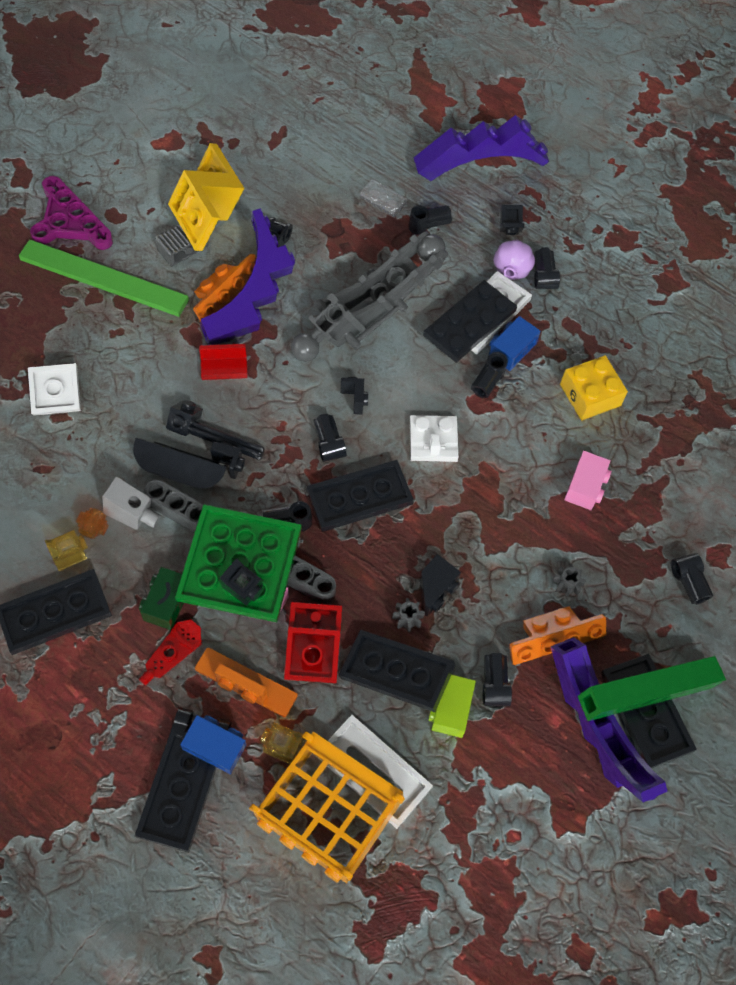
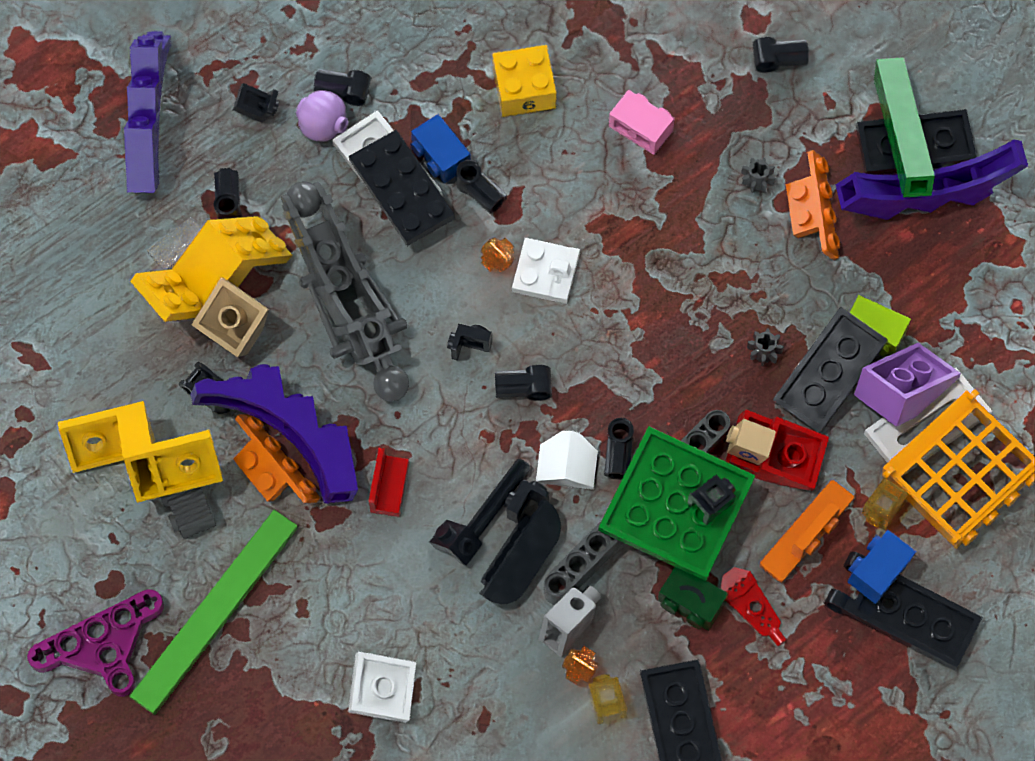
camera: 70 degrees left, 5 degrees up
black plate [306,460,414,532] -> none
black slope [420,554,461,617] -> none
black piece [482,653,512,706] -> none
none -> yellow bracket [130,216,292,322]
none -> tan slope [191,277,269,357]
none -> clear orange gear [480,237,515,272]
none -> white slope [536,431,598,489]
none -> tan brick [726,419,776,465]
none -> medium lavender slope [854,343,961,427]

